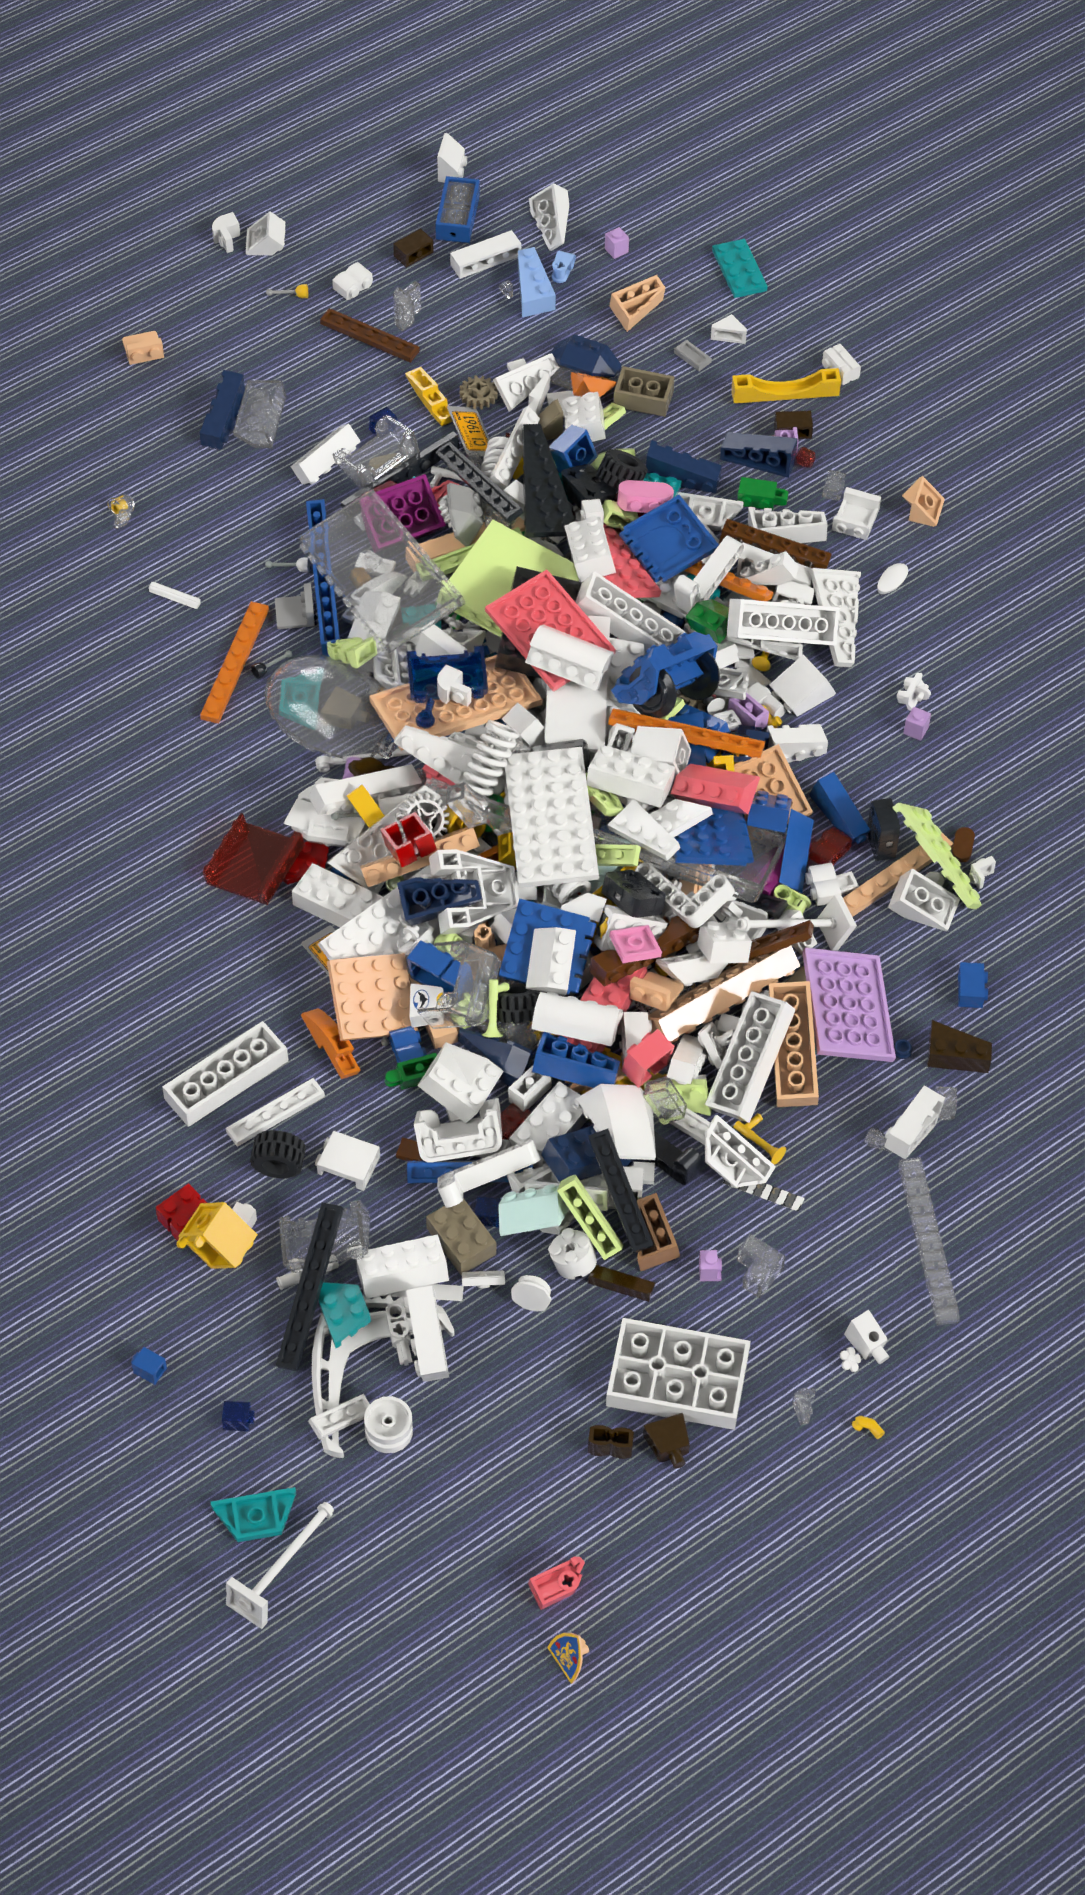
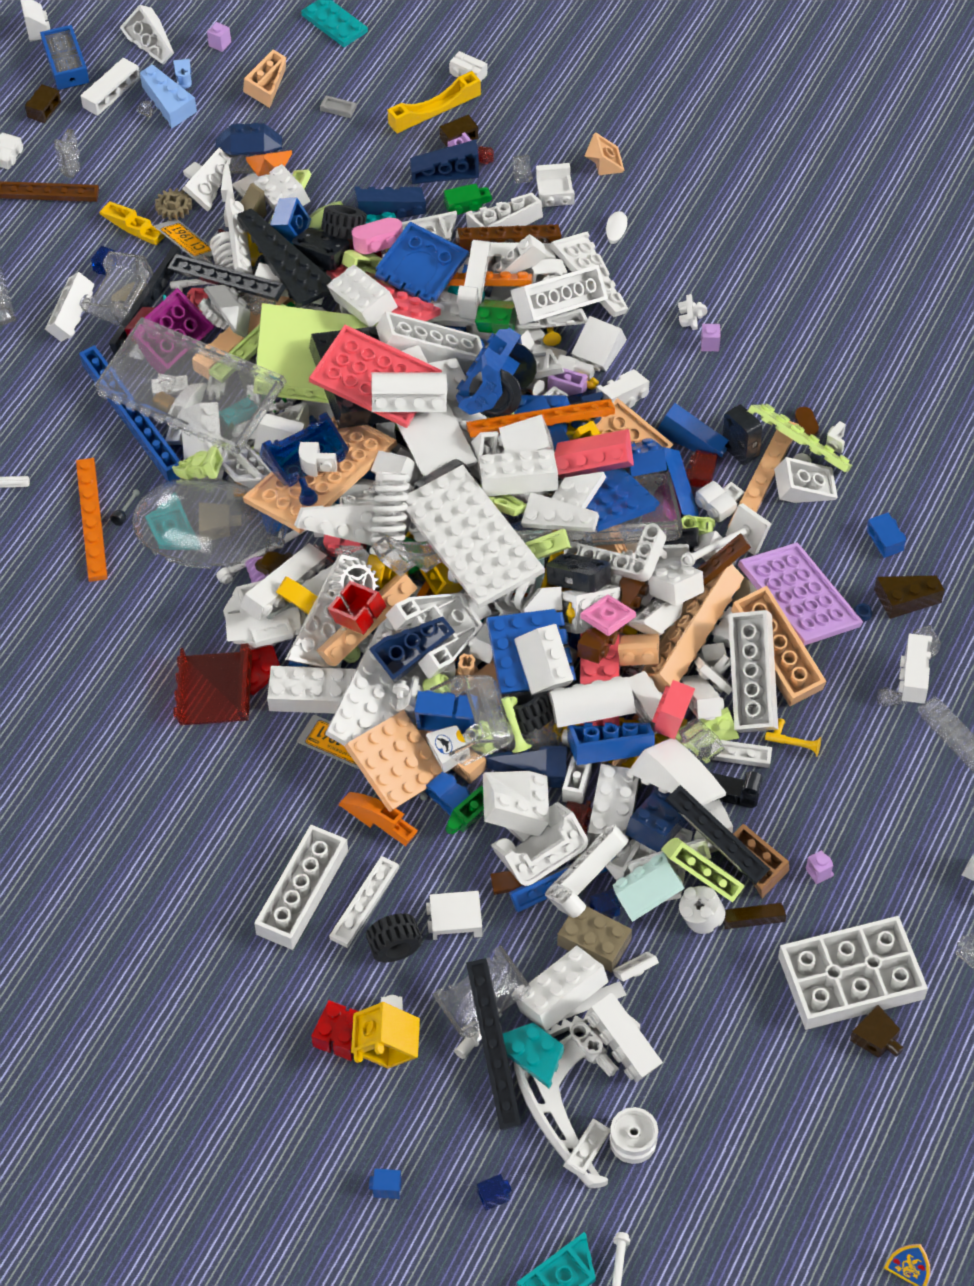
camera: 25 degrees left, 0 degrees up
hinge [265,557,310,572] -> none
light grey bracket [275,583,315,629] -> none
white hat [511,1275,552,1311] -> none
coral piece [528,1557,585,1610] -> none
white brick [579,499,604,527] -> none
dark brown brick [588,1425,634,1459] -> none
dark tan brick [614,366,675,417] -> none
white wedge [705,1115,776,1188] -> none
white slope [711,314,747,344] -> none
sticker [723,1179,804,1212] -> none
clear brick [737,1234,786,1298] -> none

